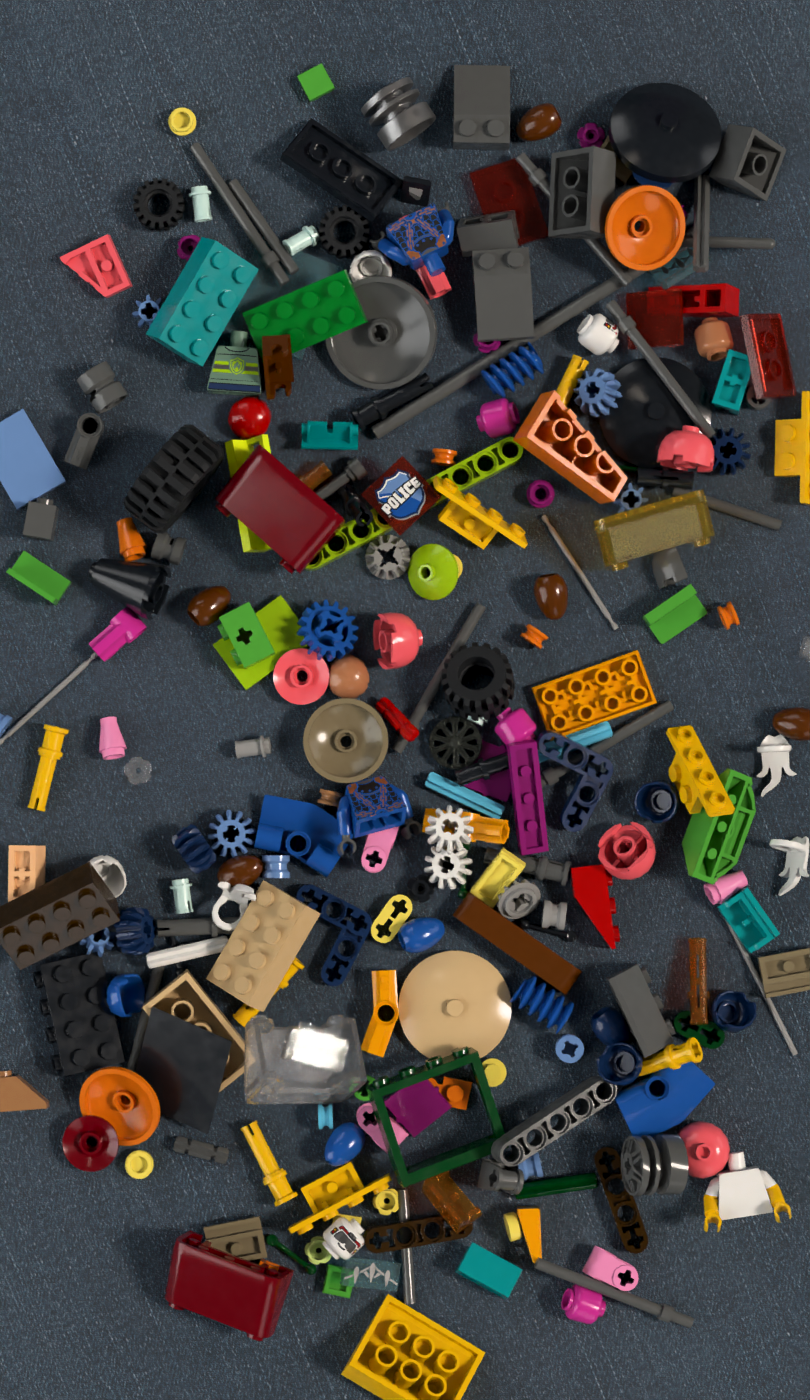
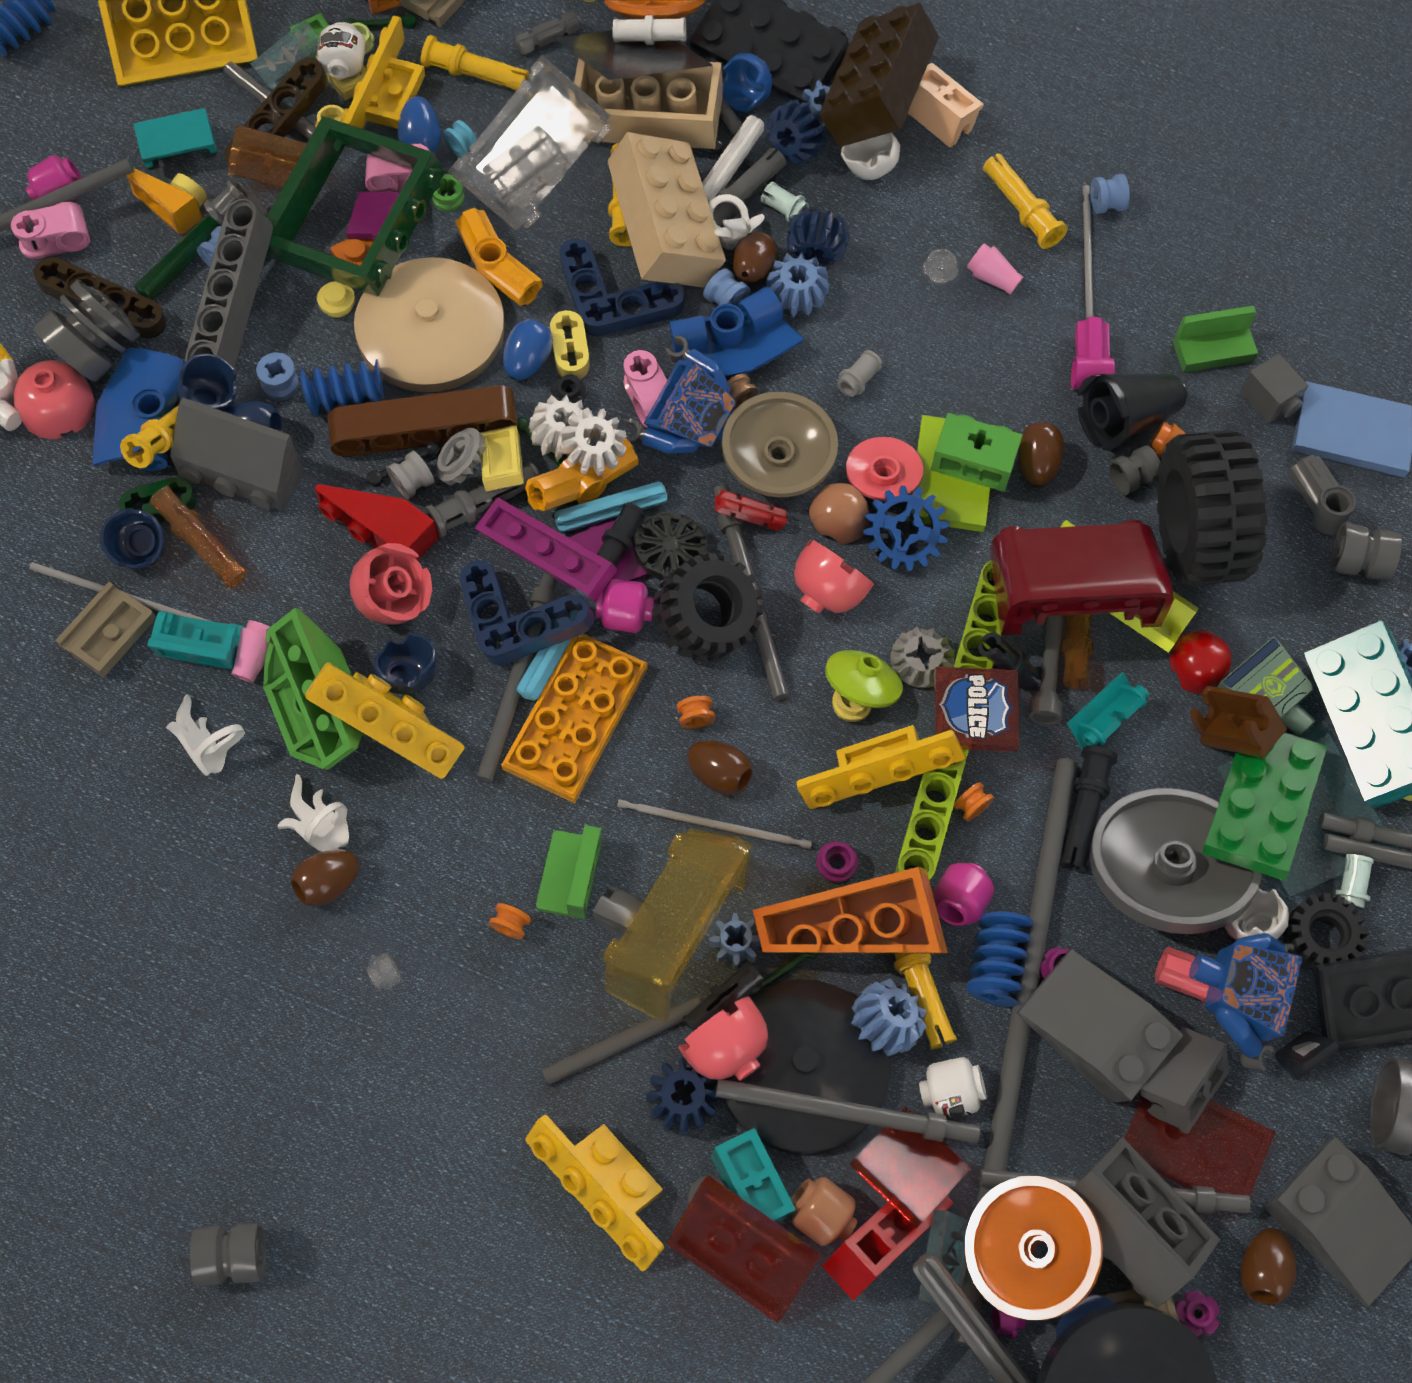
camera: 135 degrees right, 20 degrees down
none -> white pin [613,15,686,45]

